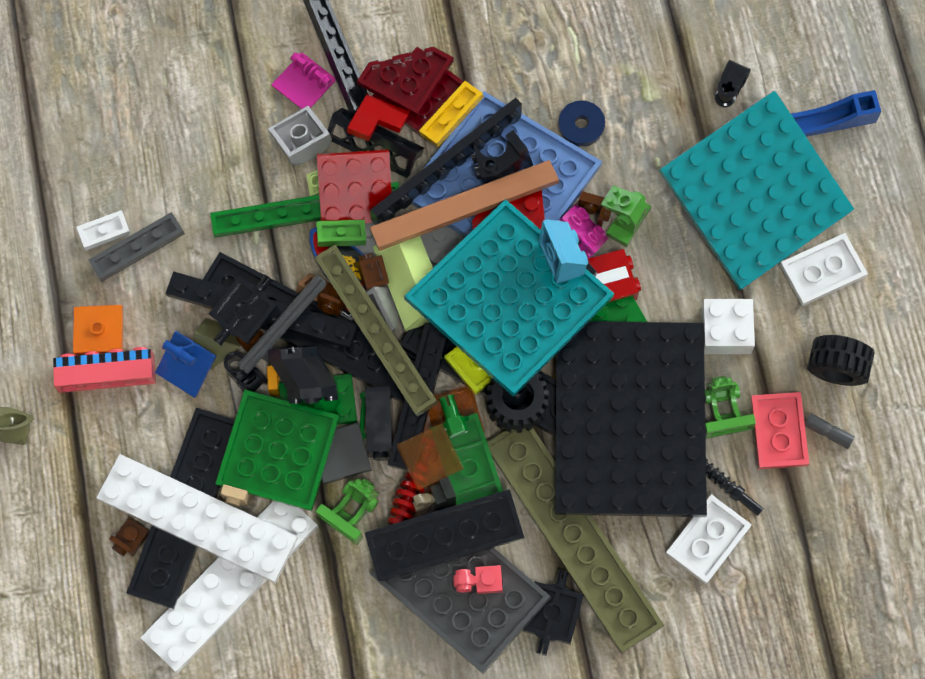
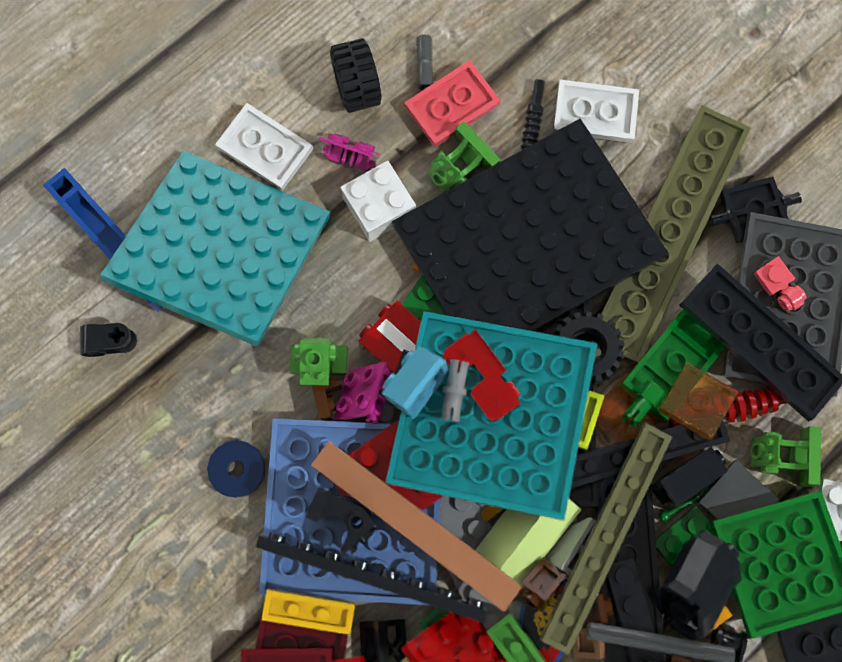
camera: 125 degrees left, 5 degrees up
pearl dark grey piece [413,477,456,512] -> none
none -> dark pink hinge [318,133,381,172]
none -> light grey pin [440,360,469,422]
none -> red piece [442,329,521,421]

